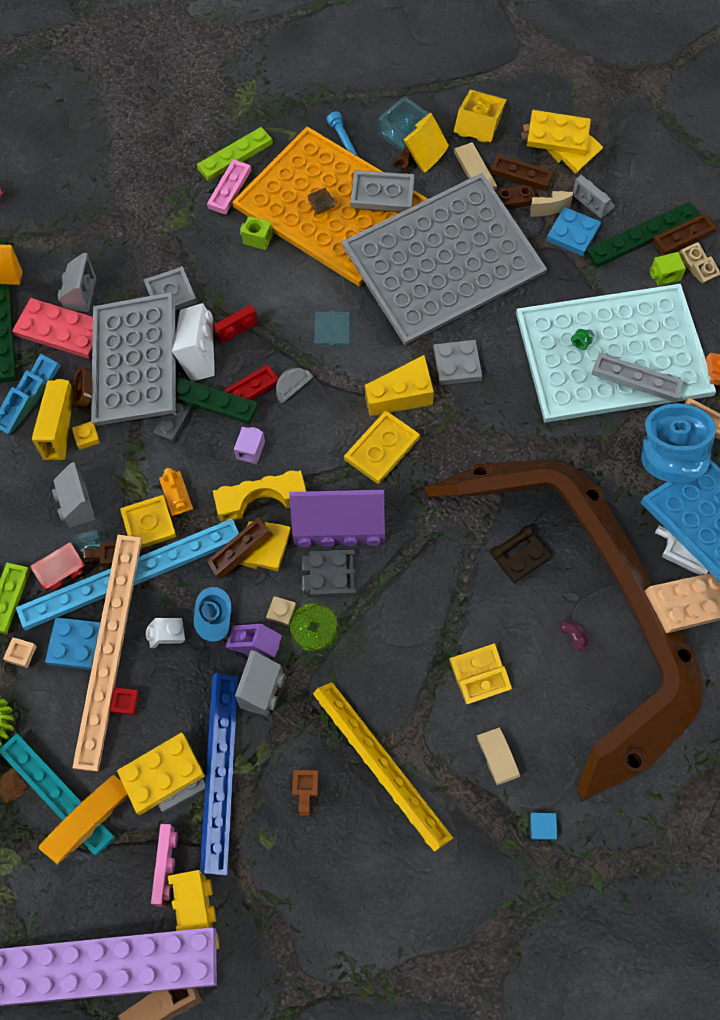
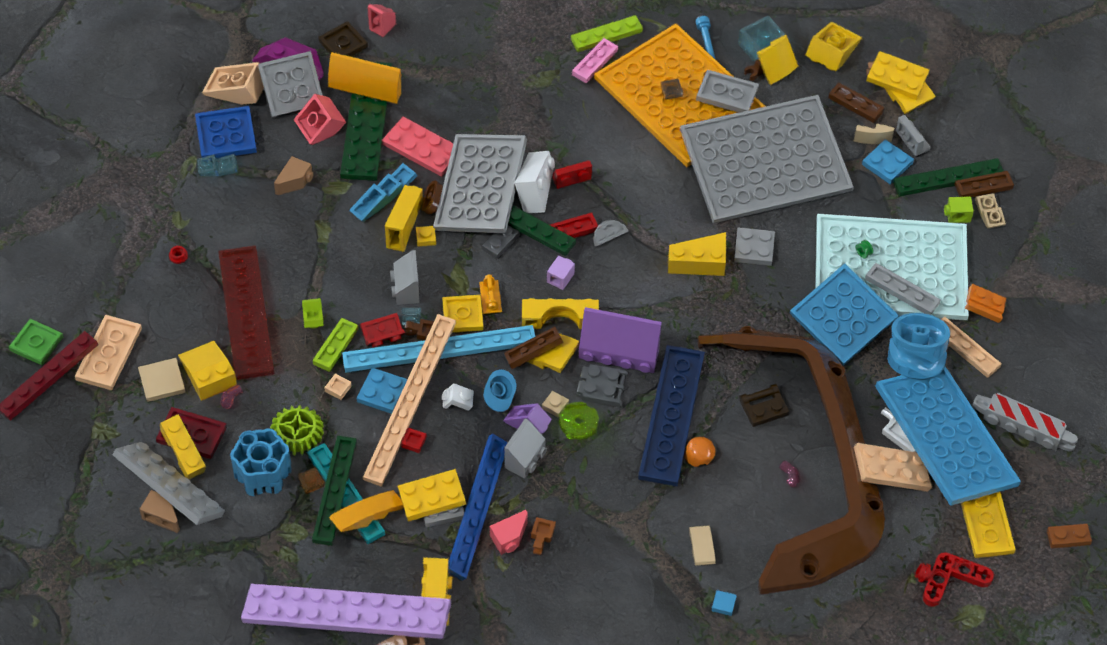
camera: 10 degrees right, 10 degrees down
light grey slope [58,253,96,312] -> none
light grey plate [144,266,197,310] -> none
bright pink plate [151,824,178,907] -> none
lime brick [240,216,273,250] -> none
yellow plate [313,683,453,852] -> none
clear light blue piece [314,310,350,347] -> none
yellow plate [344,410,420,485] -> none
yellow slope [449,643,512,704] -> none
tan tile [454,142,497,191] -> none
reddish brown plate [496,185,535,209] -> none
none -> dark green plate [312,436,357,546]
none -> coral slope [490,510,528,555]
none -> dark blue plate [638,345,705,486]
none -> orange hair [684,437,716,467]
none -> dark azure plate [790,263,899,366]

